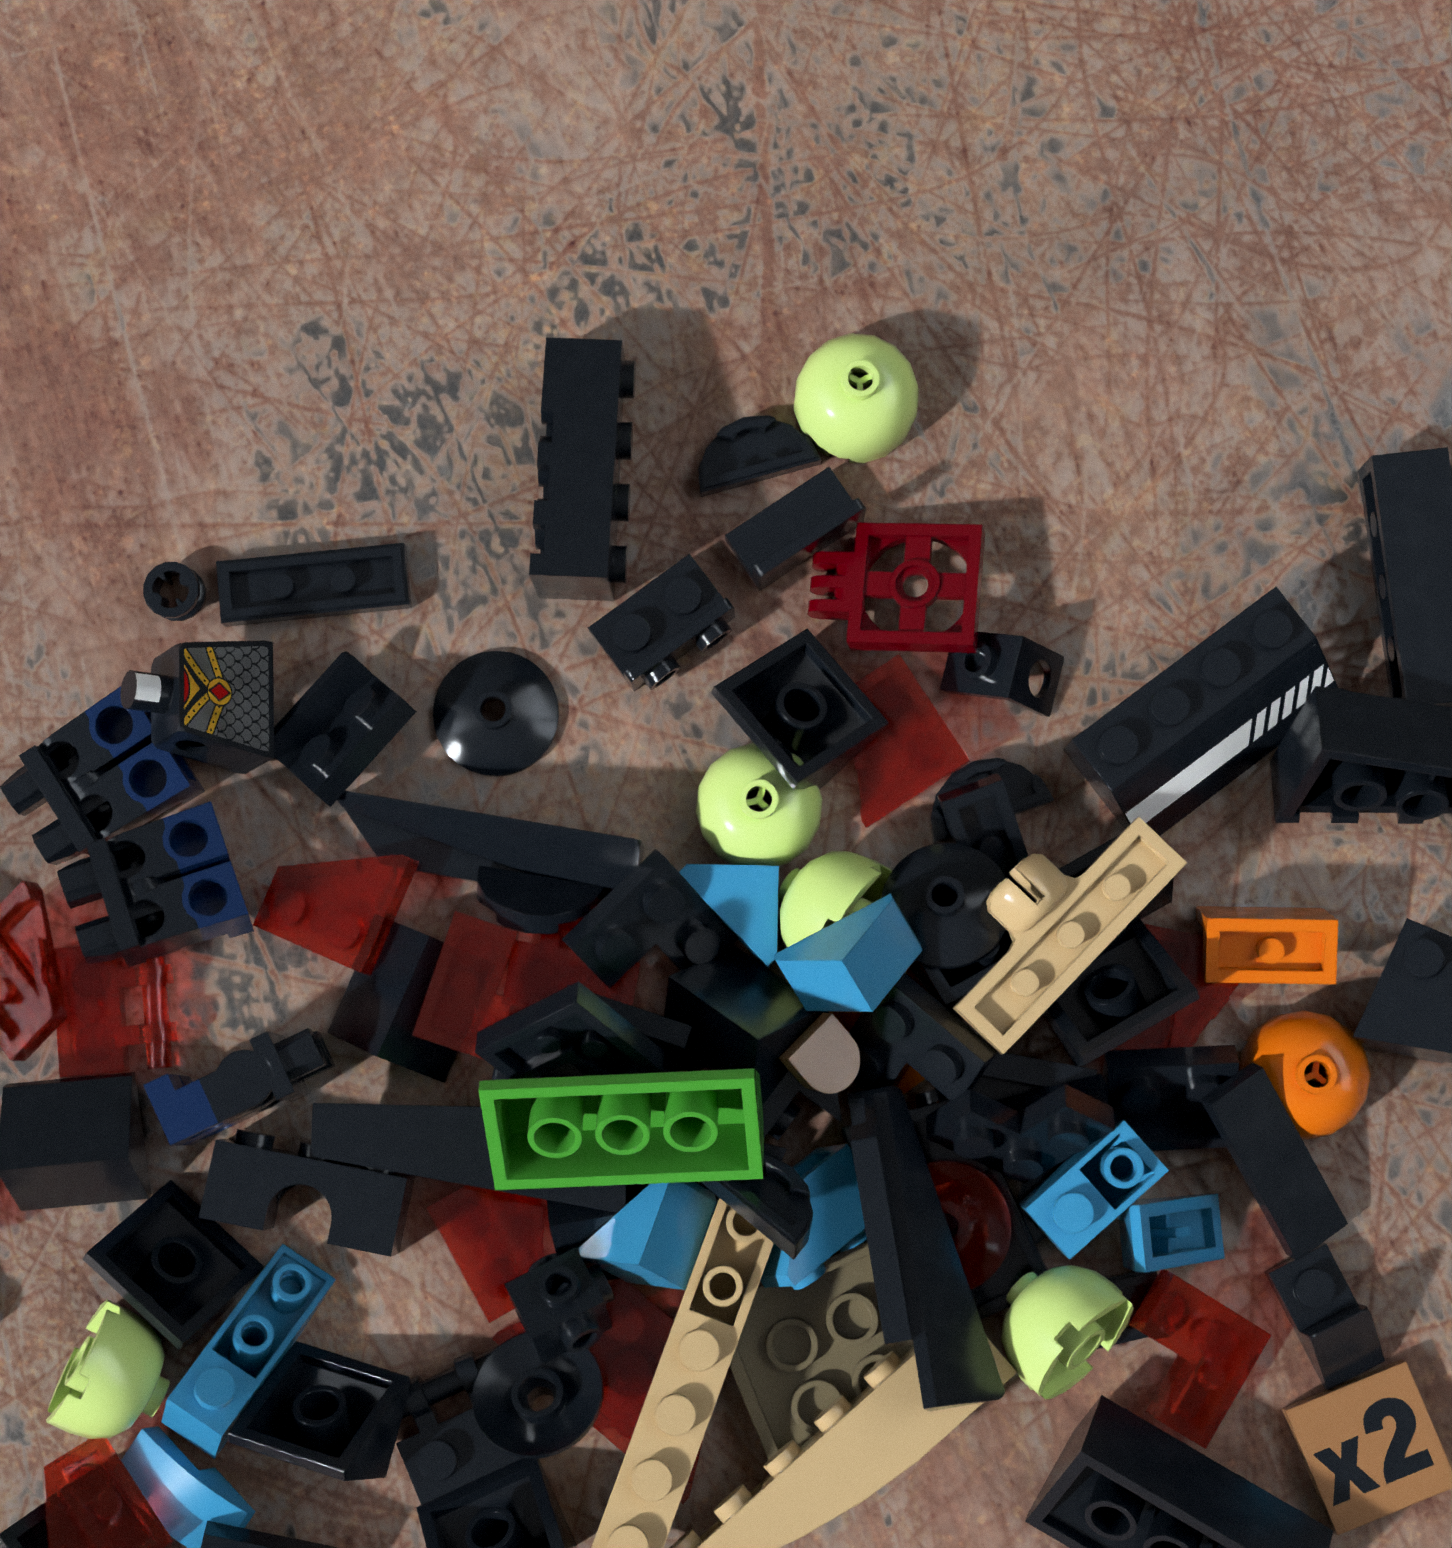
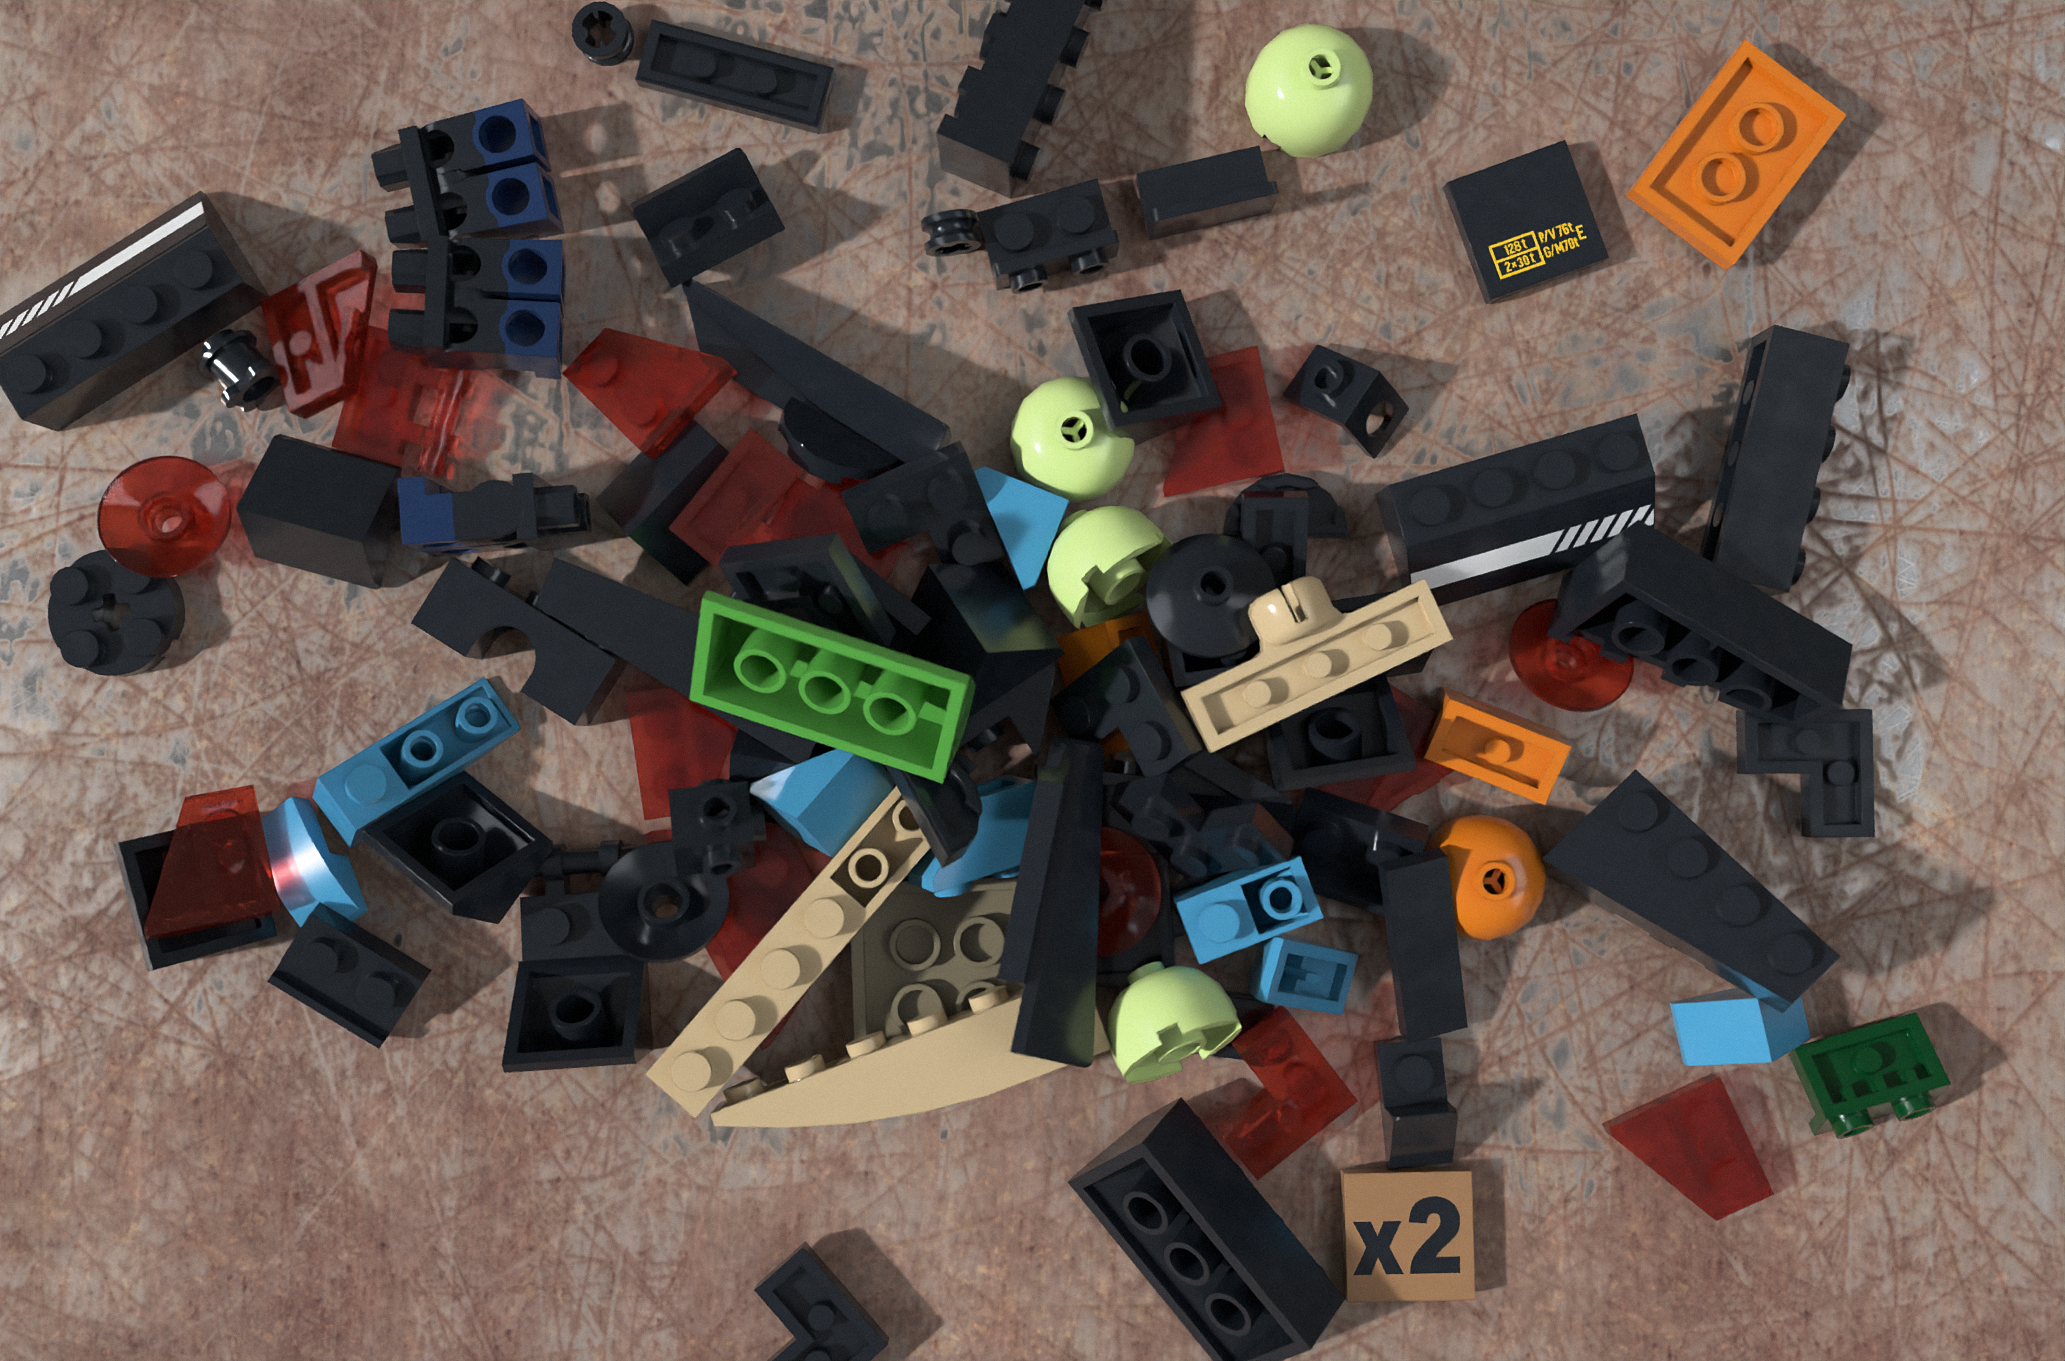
camera: 10 degrees right, 5 degrees up
yellowish green cylinder [46,1299,170,1439] -> none
black slope [83,1180,264,1350] -> none
torso [120,640,274,774] -> none
black dish [433,651,559,777] -> none
black tile [698,415,821,497] -> none
dark azure slope [774,893,922,1012] -> none
medium nougat tile [779,1012,860,1094] -> none
dark red piece [807,522,985,653] -> none
none -> black bush [921,209,981,257]
none -> black tile [1443,140,1609,304]
none -> clear red dish [1508,598,1634,712]
none -> orange plate [1625,39,1847,271]

